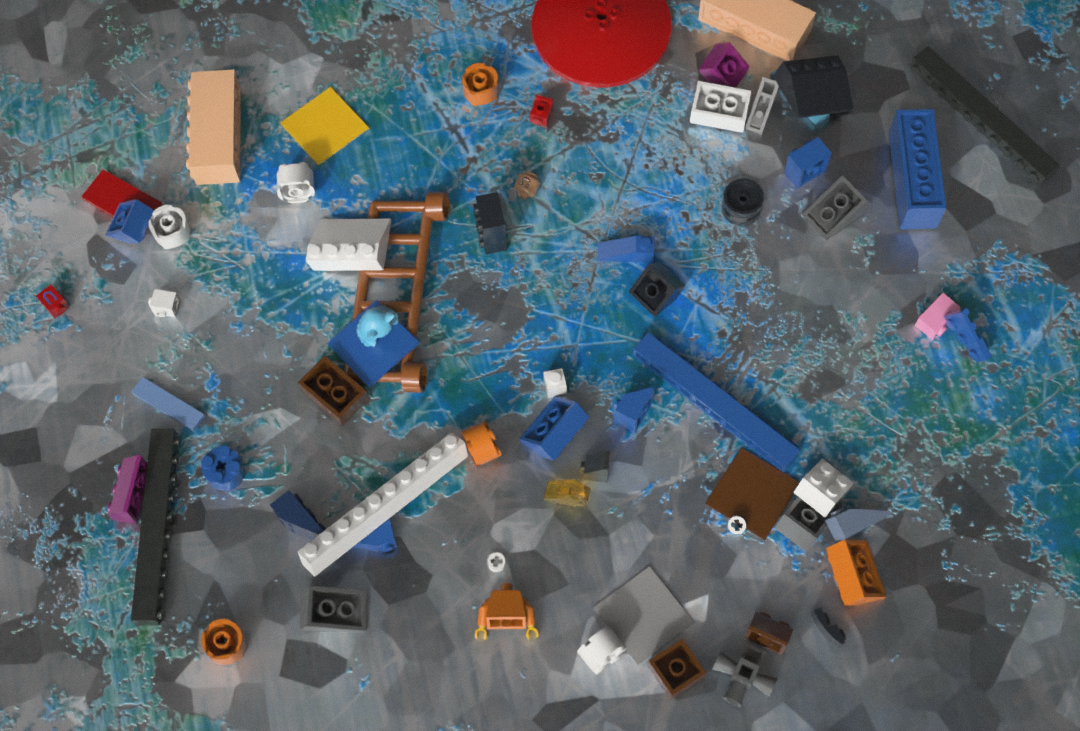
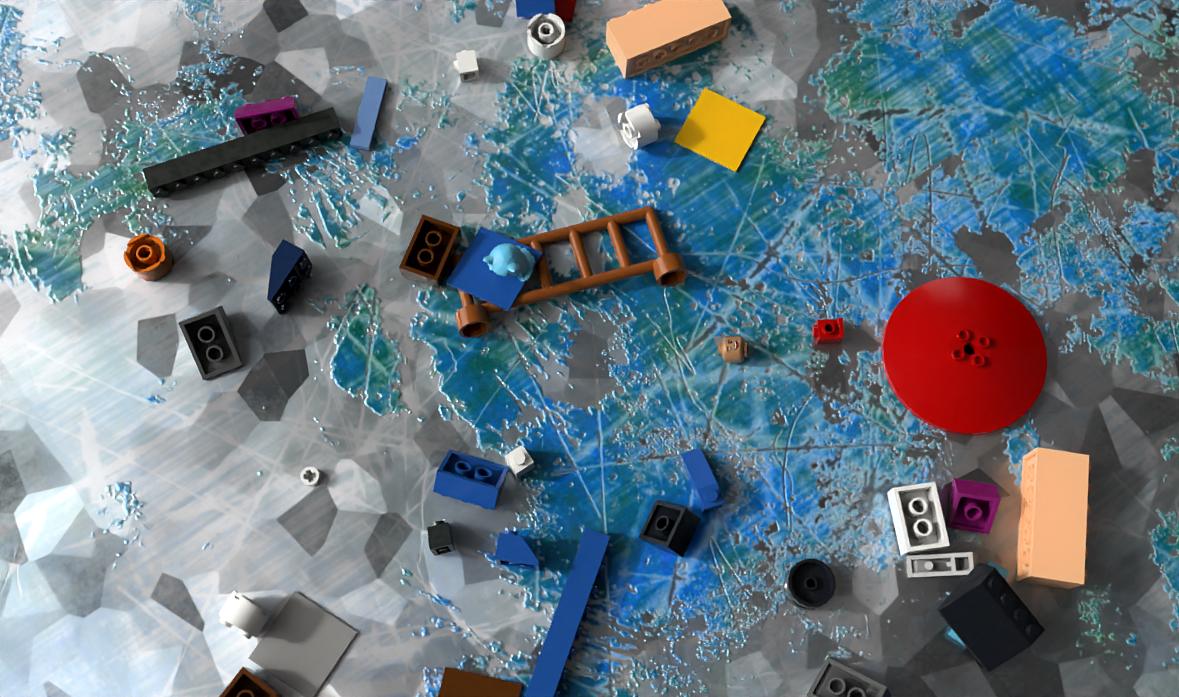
camera: 65 degrees right, 5 degrees up
blue brick [201,446,245,491] -> none
white brick [297,432,468,577] -> none
white slope [306,219,391,271] -> none
blue slope [353,519,397,552] -> none
orange brick [461,421,502,467] -> none
orange brick [462,63,499,106] -> none
black brick [473,192,507,255] -> none
orange torso [475,583,538,640] -> none
clear yellow slope [543,479,591,508] -> none
blue brick [784,137,832,189] -> none

